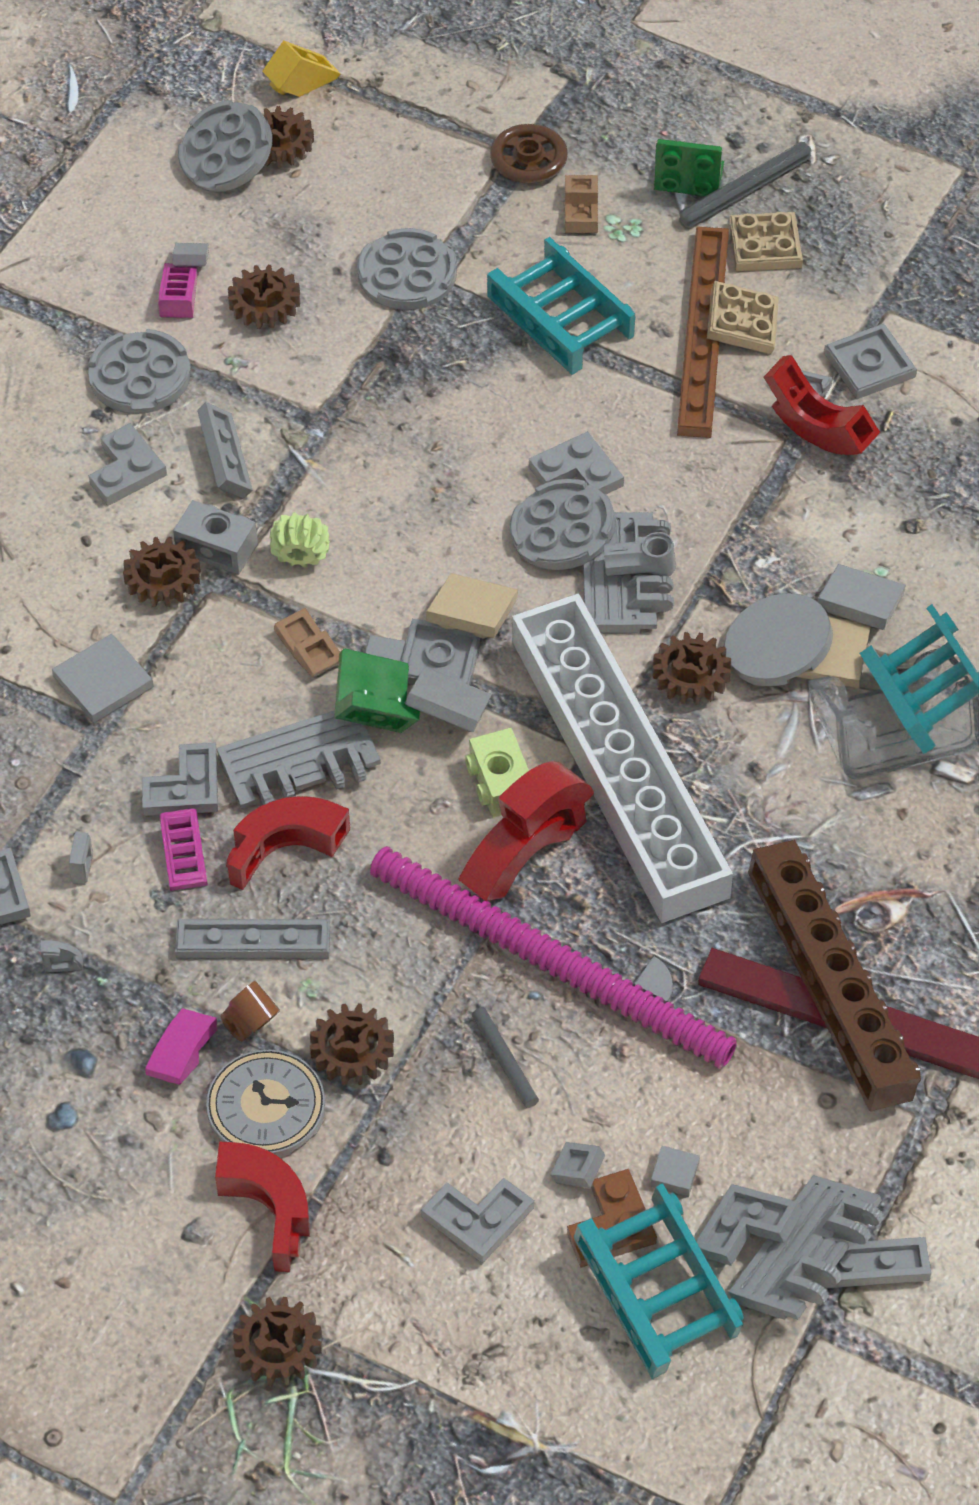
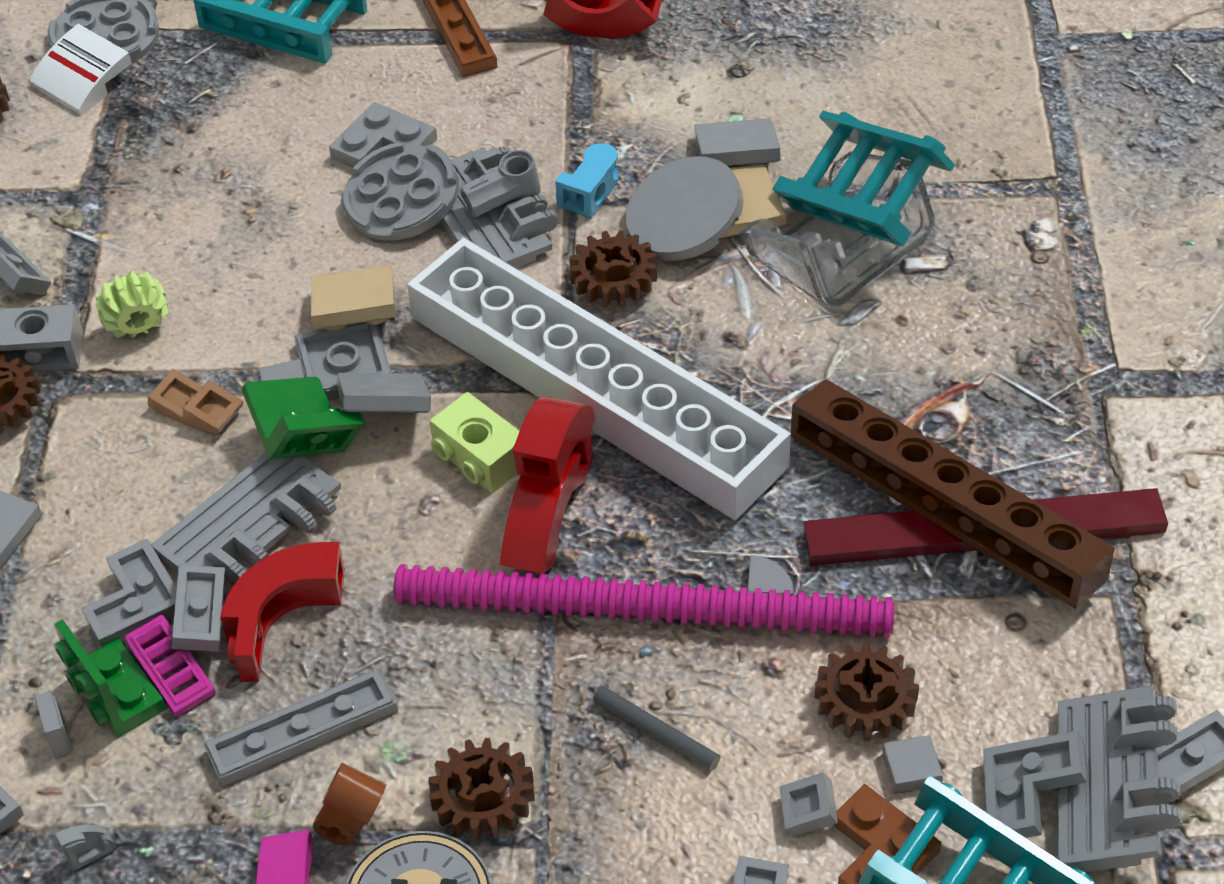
camera: 25 degrees left, 5 degrees down
none -> white slope [29,24,132,115]
none -> green bracket [53,619,166,738]
none -> light grey plate [171,564,225,652]
none -> medium azure leg [555,143,619,219]
none -> reddish brown gear [814,642,919,742]

